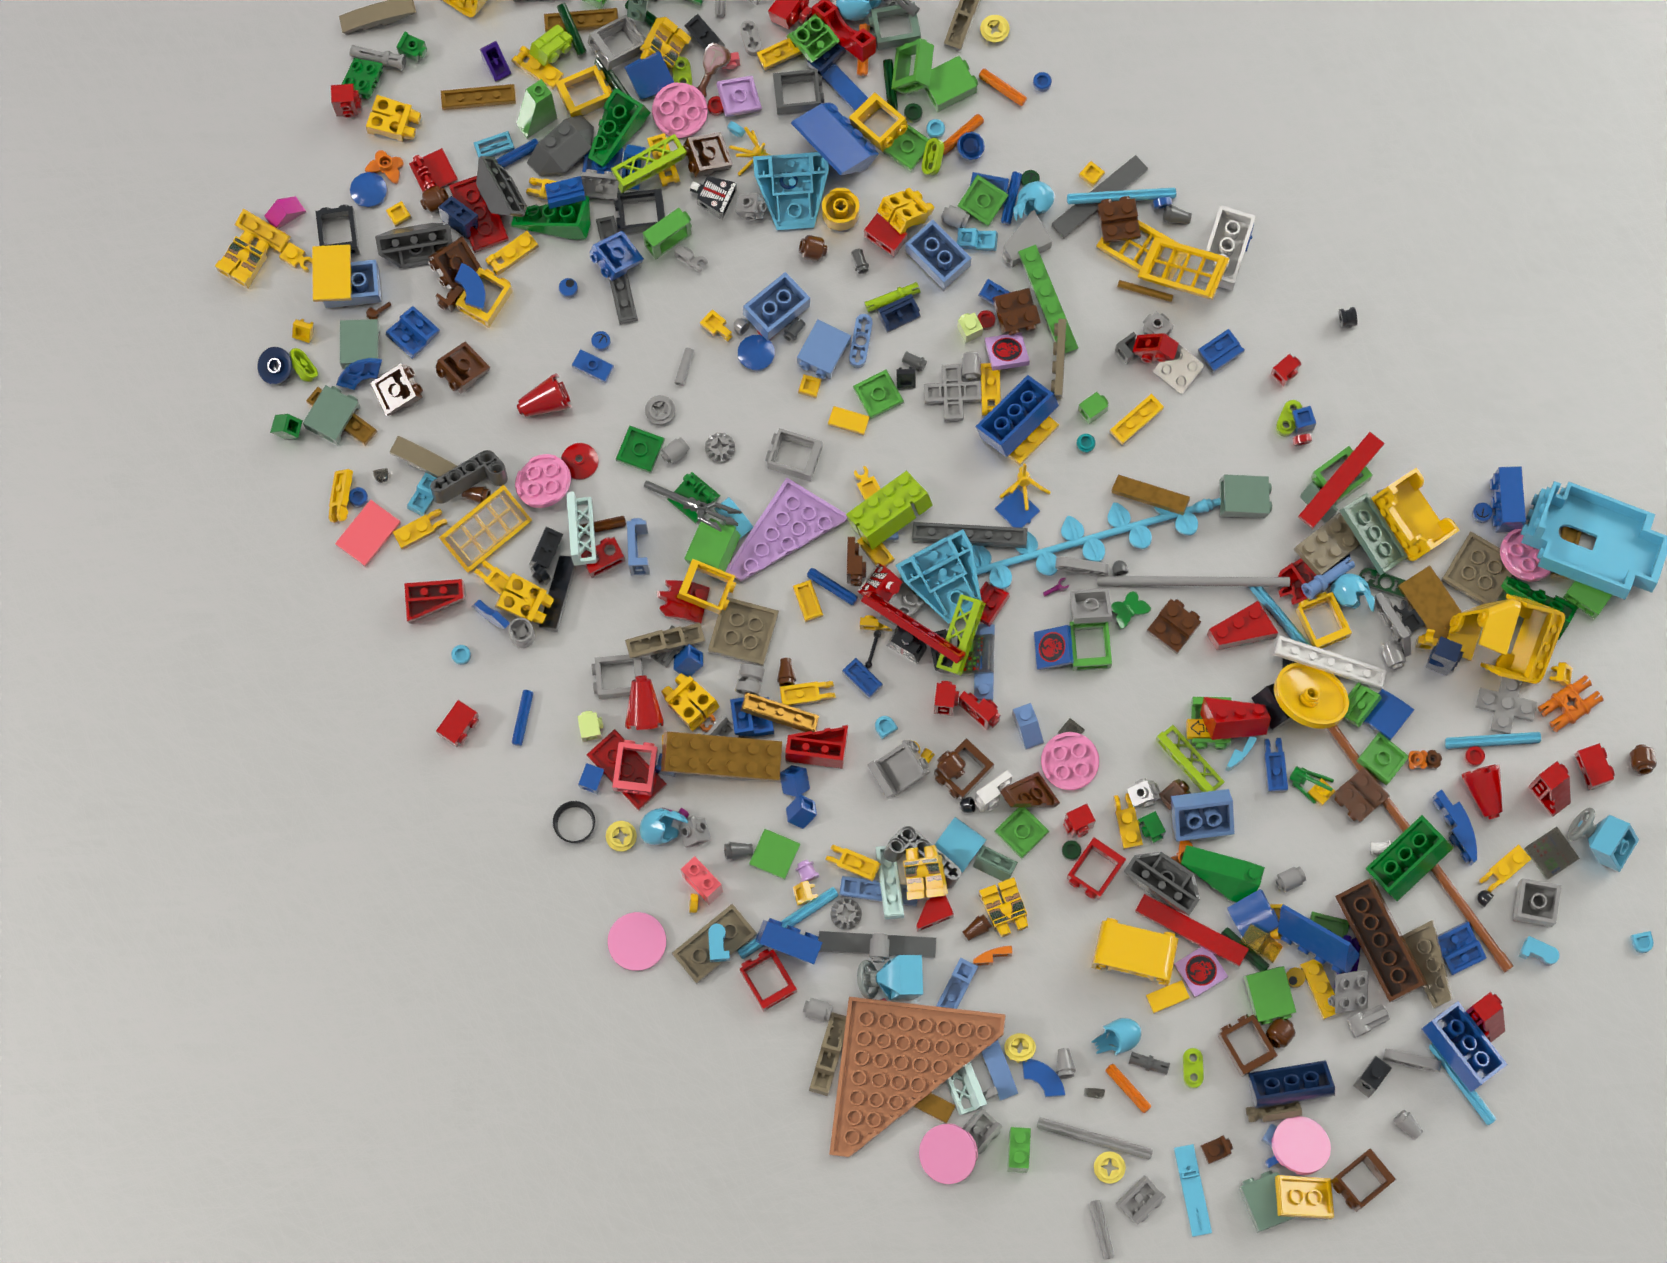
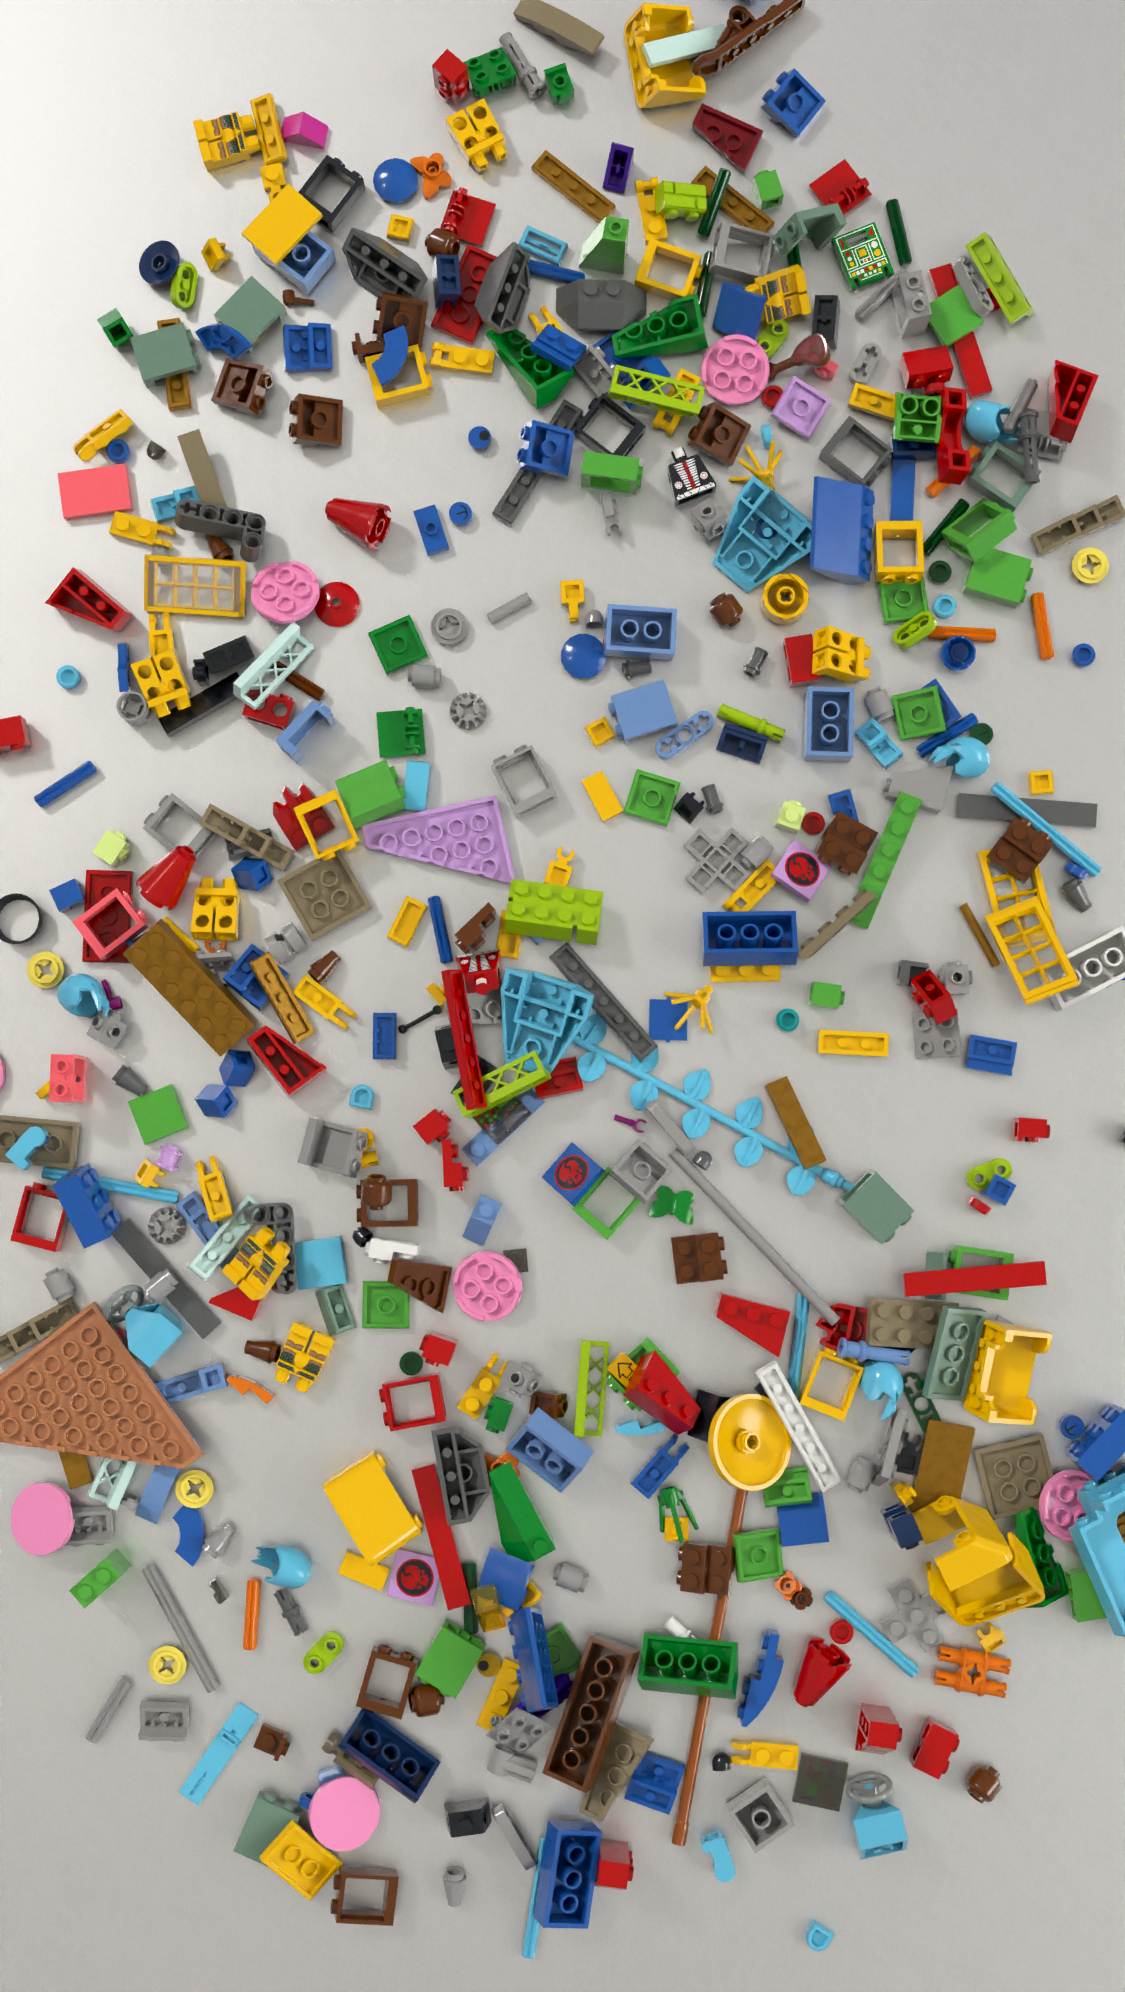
camera: 45 degrees right, 10 degrees up
dark grey piece [644,481,742,532] -> none

